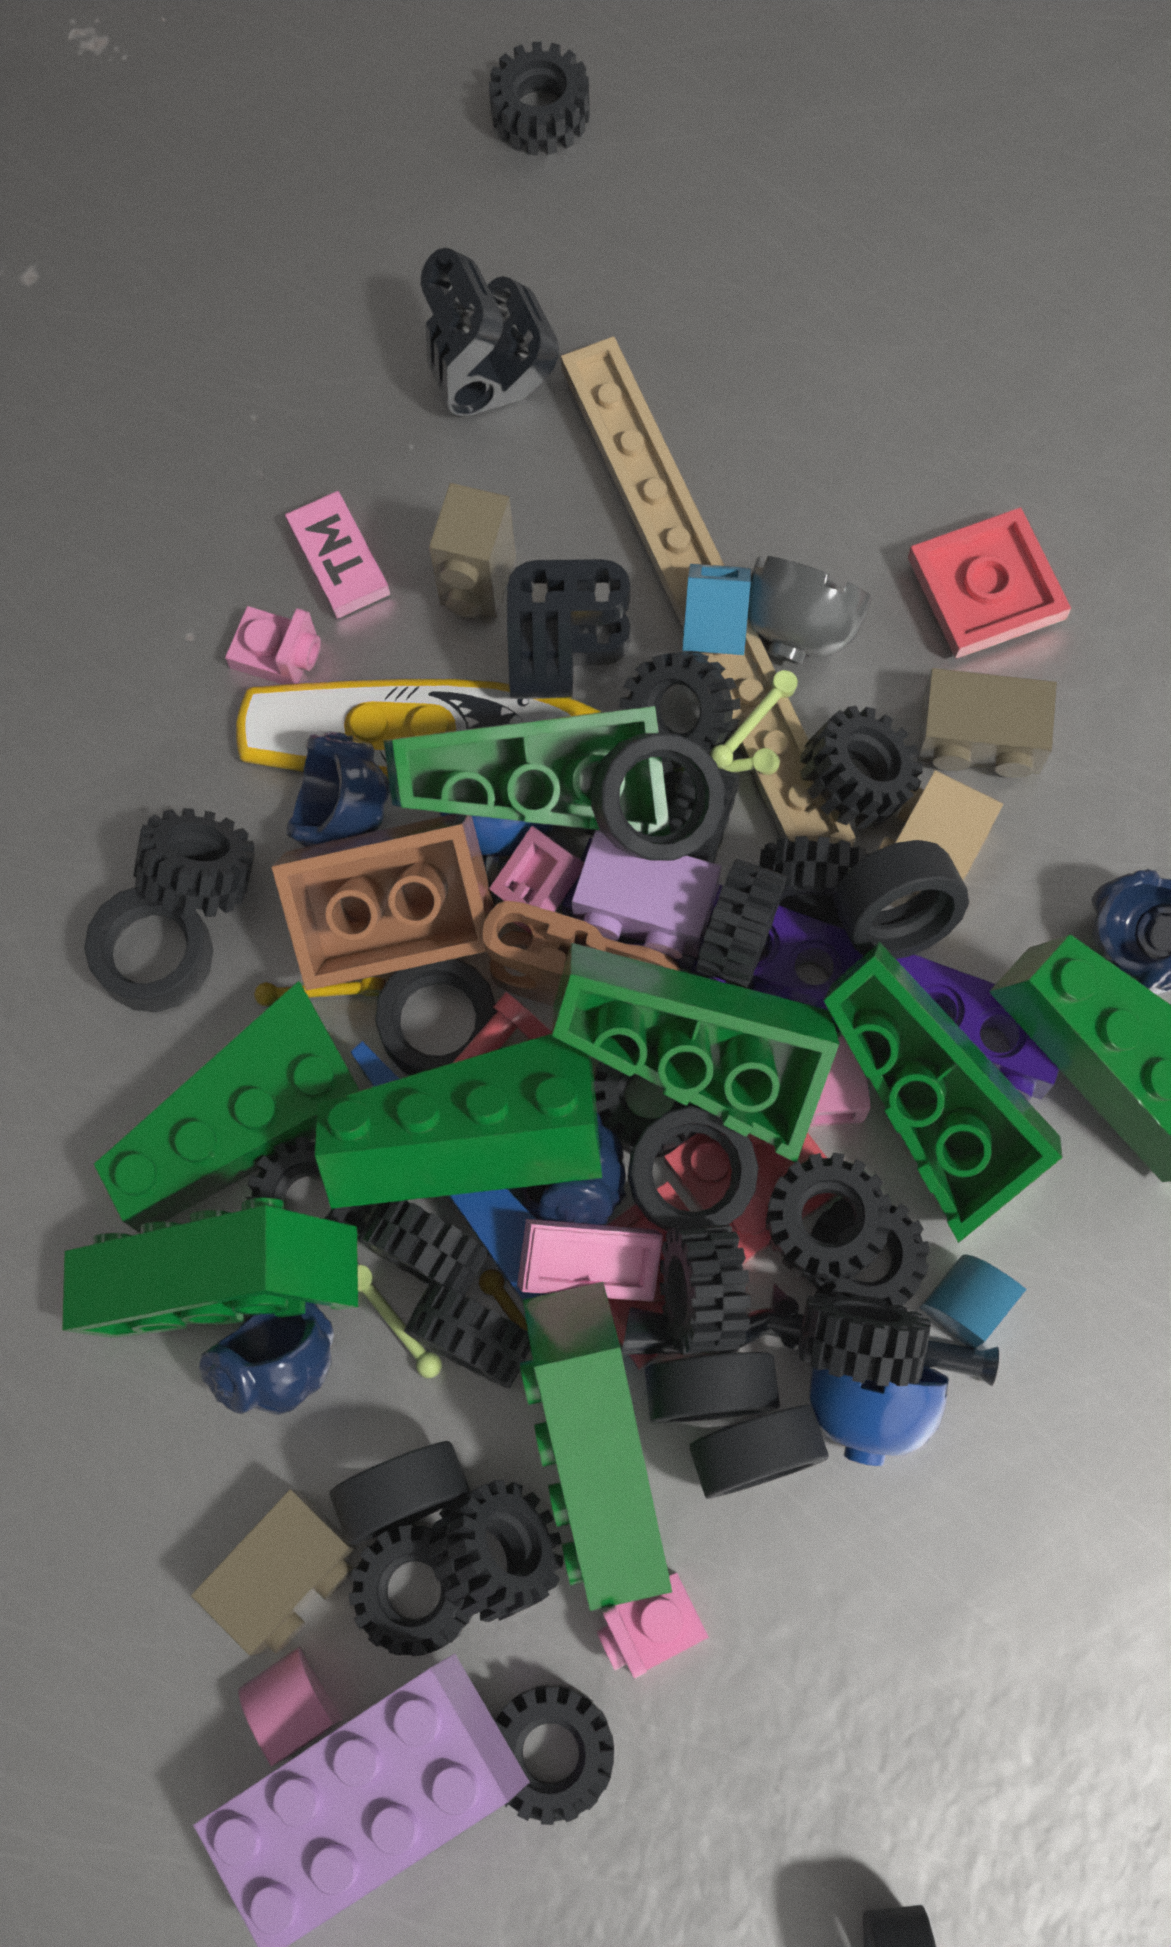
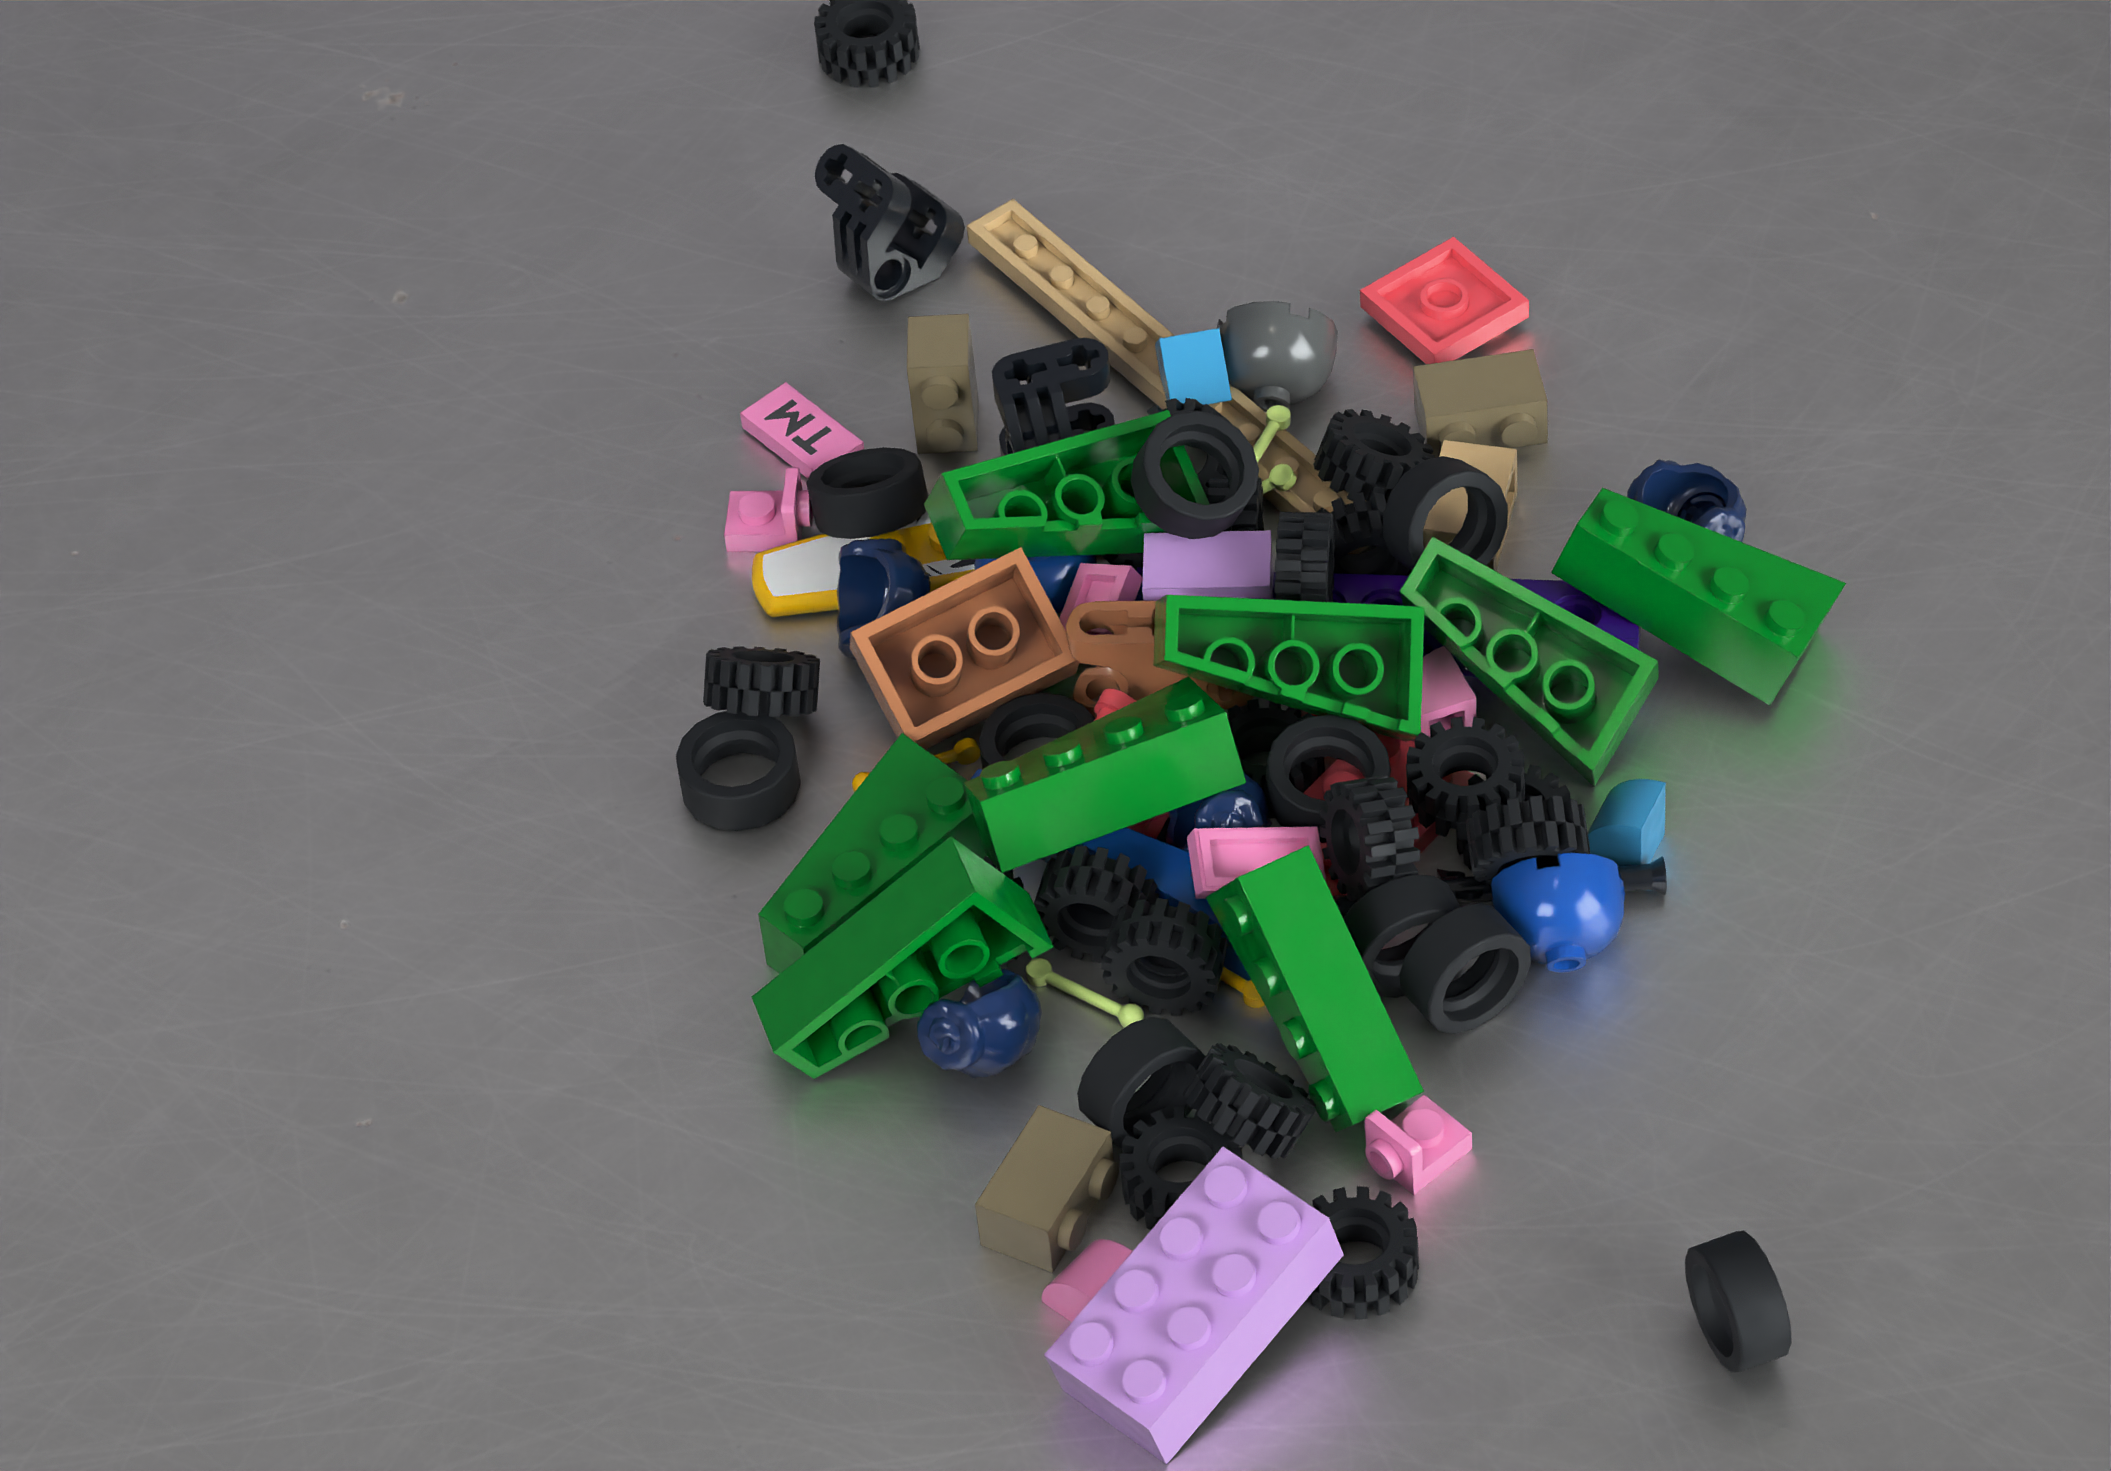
camera: 15 degrees left, 25 degrees down
none -> black tyre [806,447,928,539]

